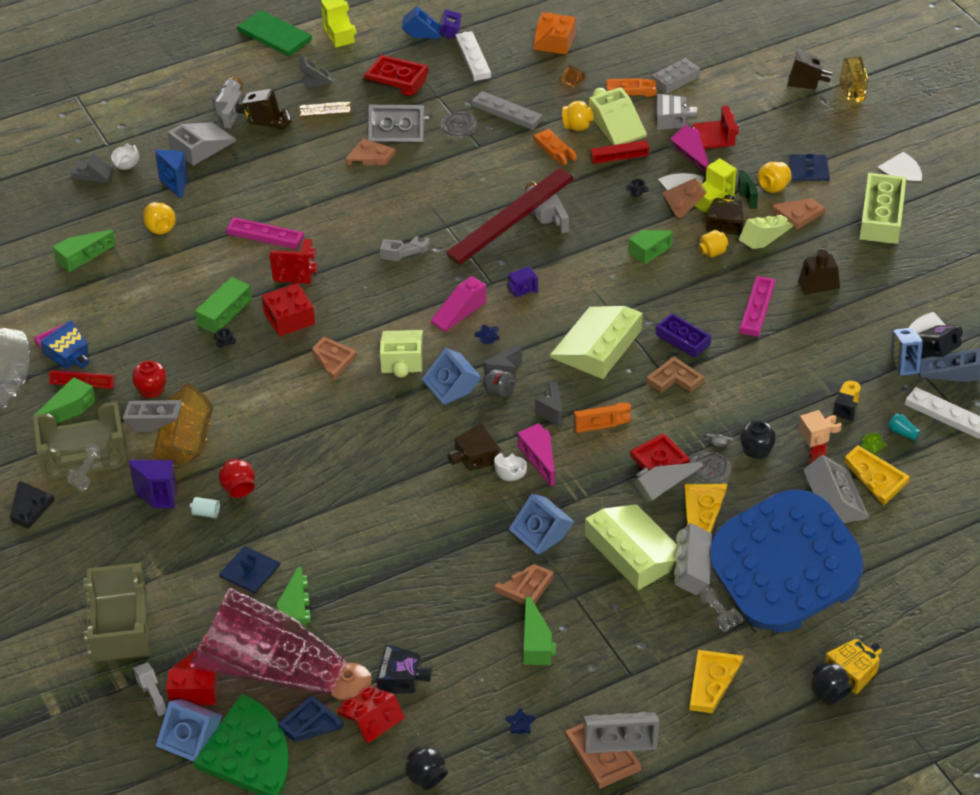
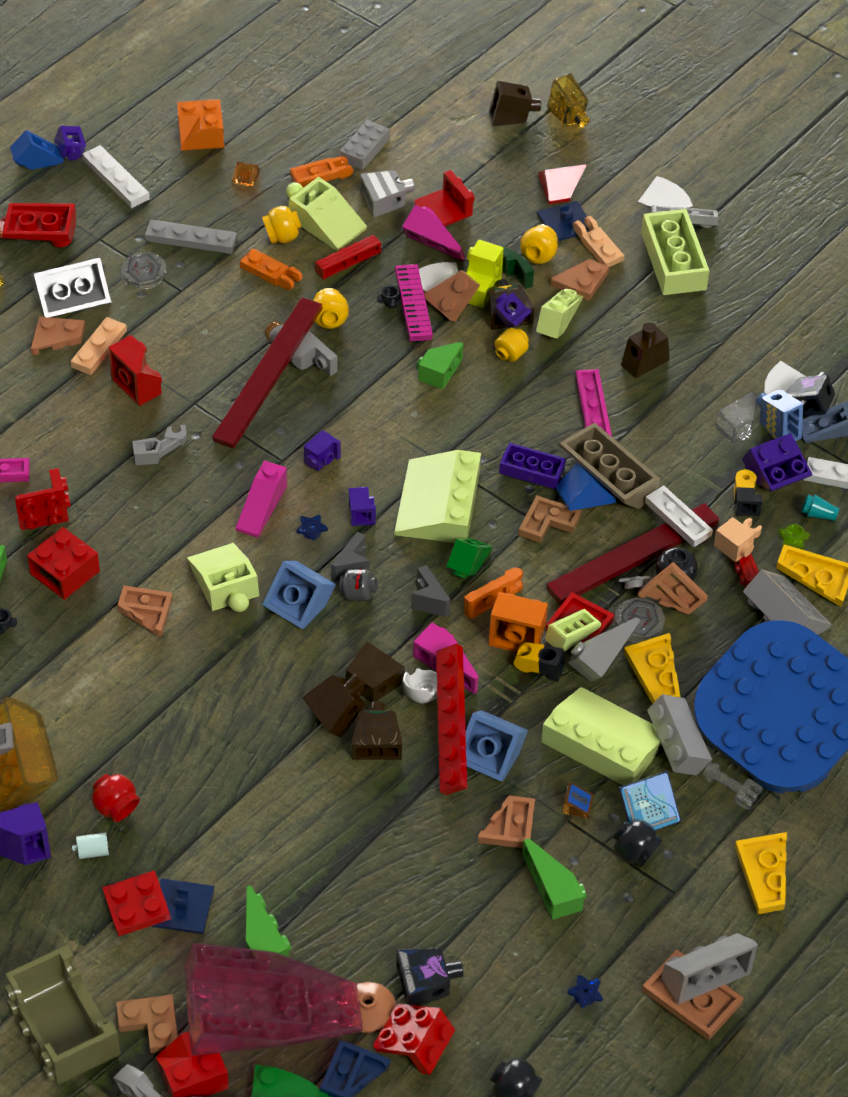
camera: 25 degrees left, 5 degrees up
none -> light nougat plate [71,317,127,375]
none -> red plate [102,870,171,937]
none -> red slope [108,335,162,406]
none -> medium nougat plate [116,995,177,1053]
none -> dark brown torso [302,672,366,737]
none -> yellow piece [313,288,349,329]
none -> dark purple brick [349,487,376,526]
none -> dark brown torso [352,701,402,760]
none -> dark pink tile [395,264,433,342]
none -> red plate [436,643,467,795]
none -> green slope [446,537,493,578]
none -> orange slope [489,592,548,652]
none -> dark purple brick [493,292,532,328]
none -> leg [514,642,565,682]
none -> slope [538,164,587,204]
none -> yellowish green slope [545,609,602,651]
none -> dark red tile [546,503,720,606]
none -> blue slope [556,462,616,511]
none -> dark tan slope [559,423,660,509]
none -> slope [563,782,594,818]
none -> light nougat hinge [573,216,625,267]
none -> black piece [613,819,663,868]
none -> piece [618,771,681,830]
none -> nougat wing [638,562,708,615]
none -> white plate [645,485,713,547]
none -> light grey plate [651,205,718,228]
none -> clear slope [715,392,756,444]
none -> dark purple slope [742,433,813,492]

